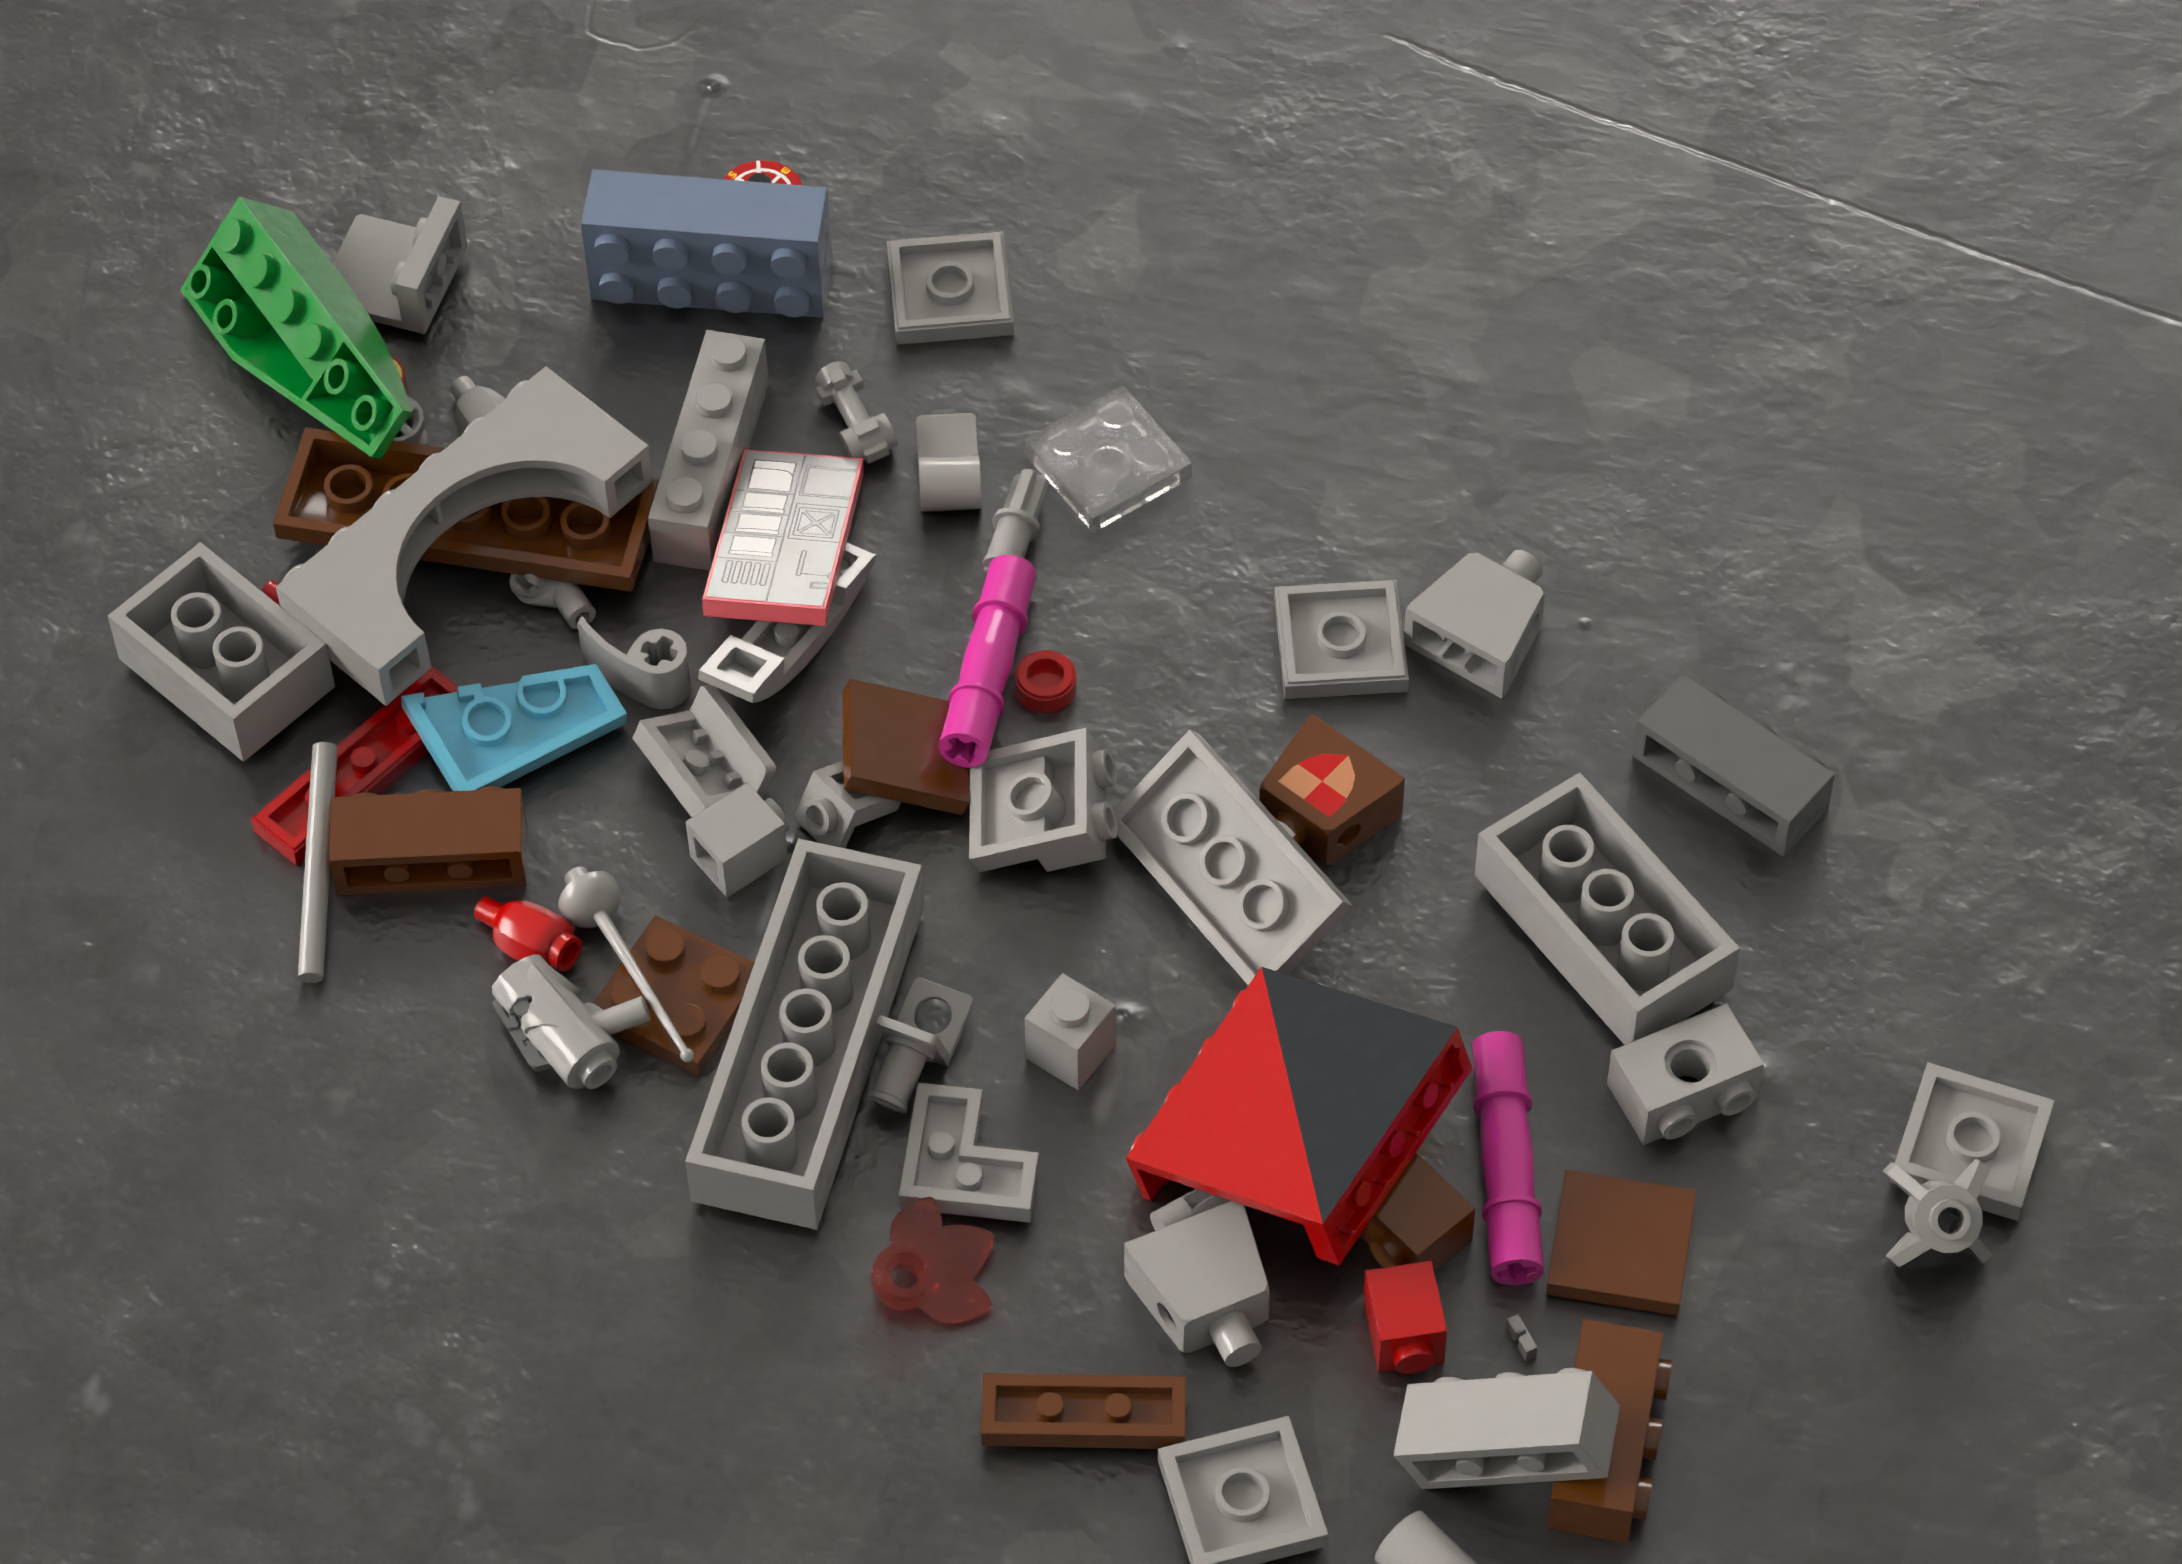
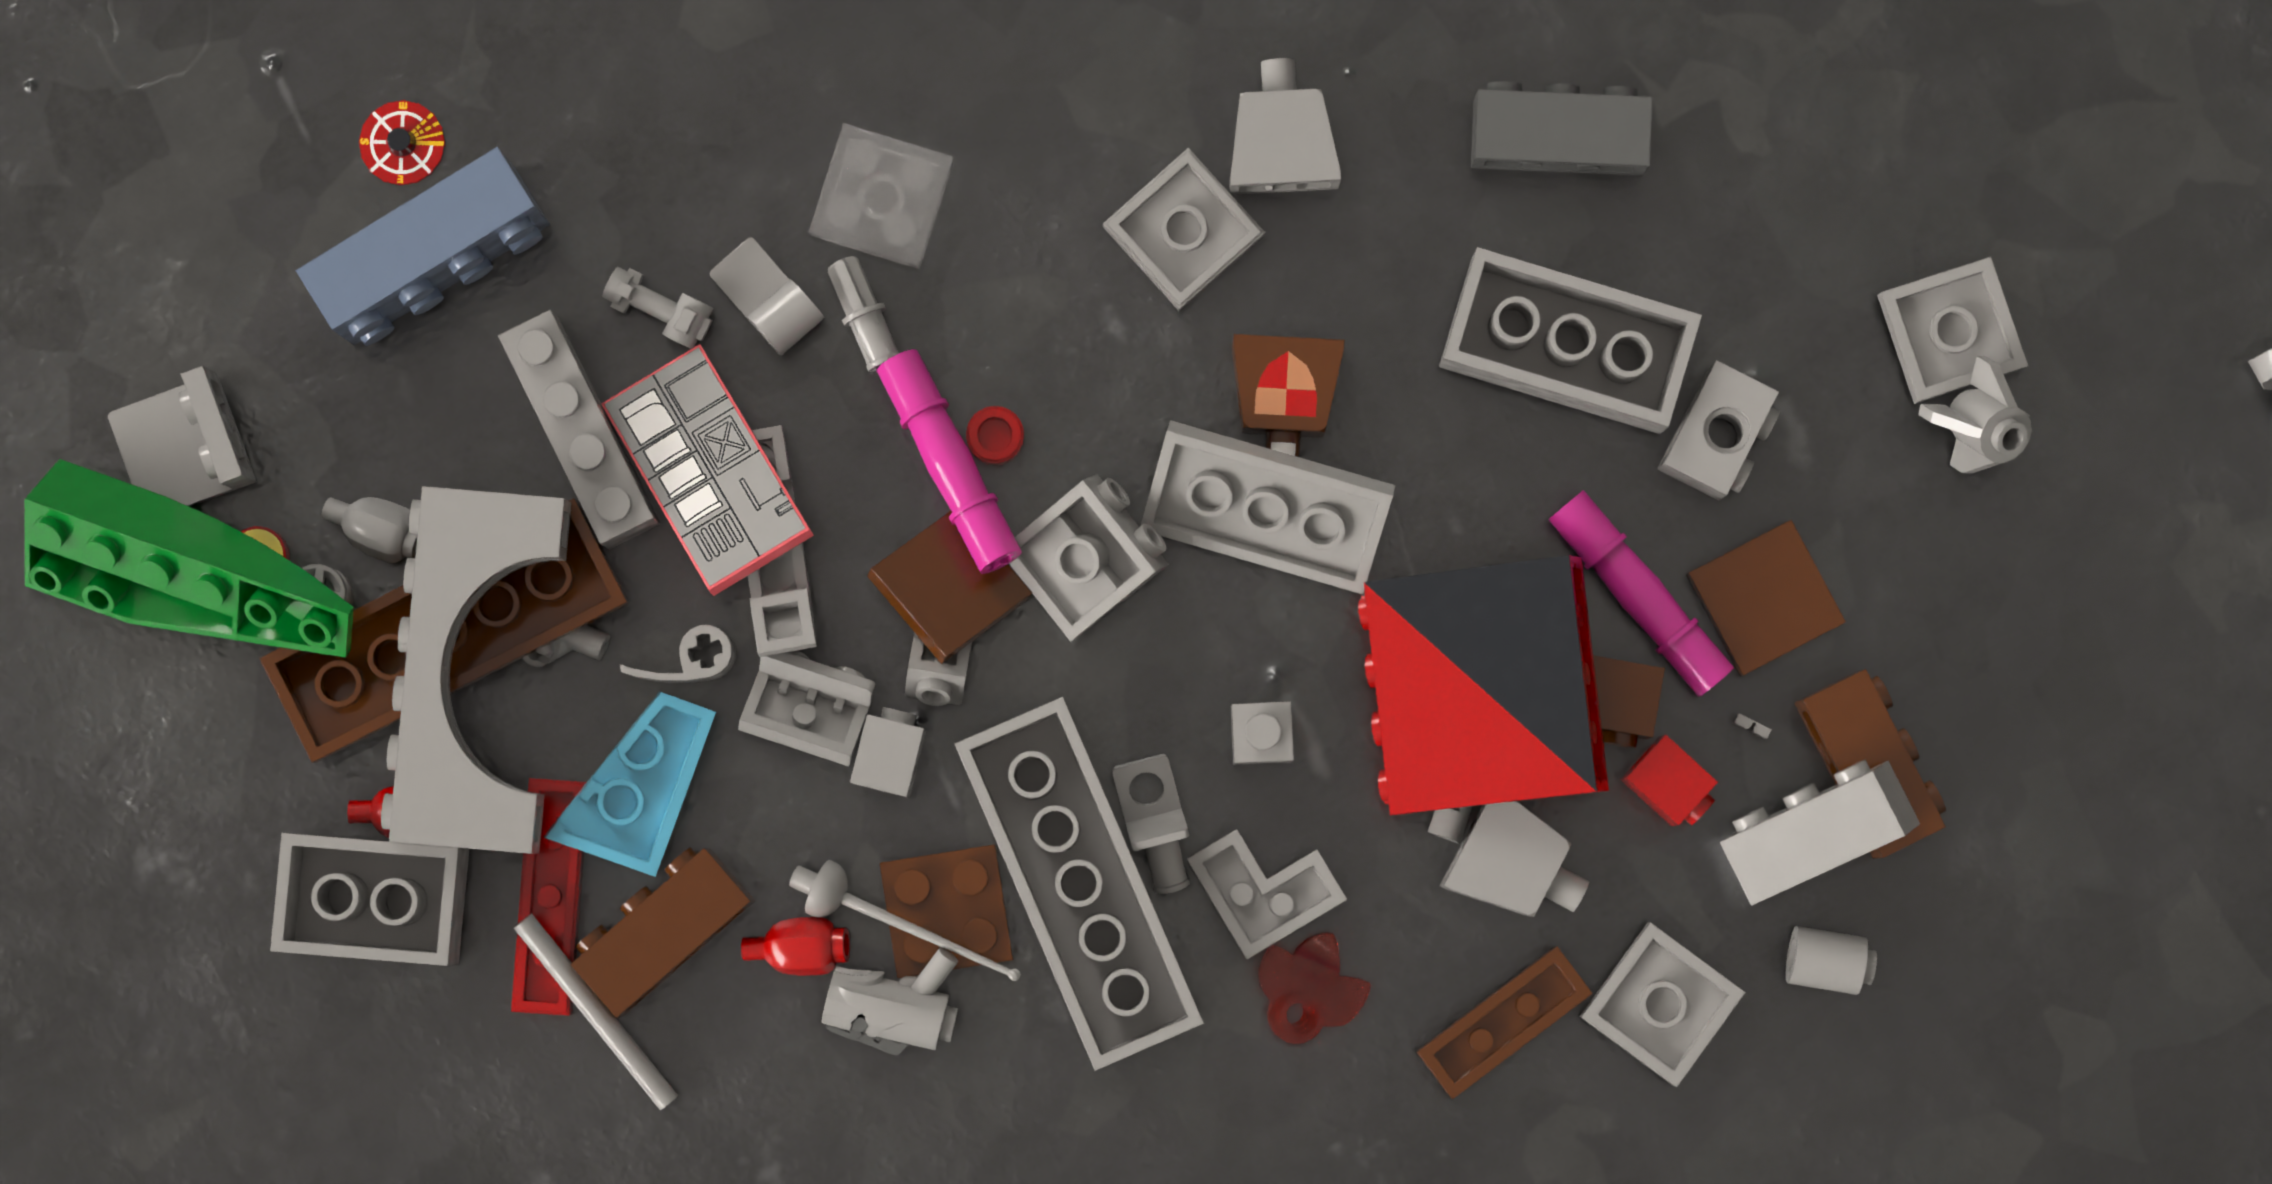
camera: 40 degrees left, 30 degrees up
light grey tile [887,231,1014,345] -> none

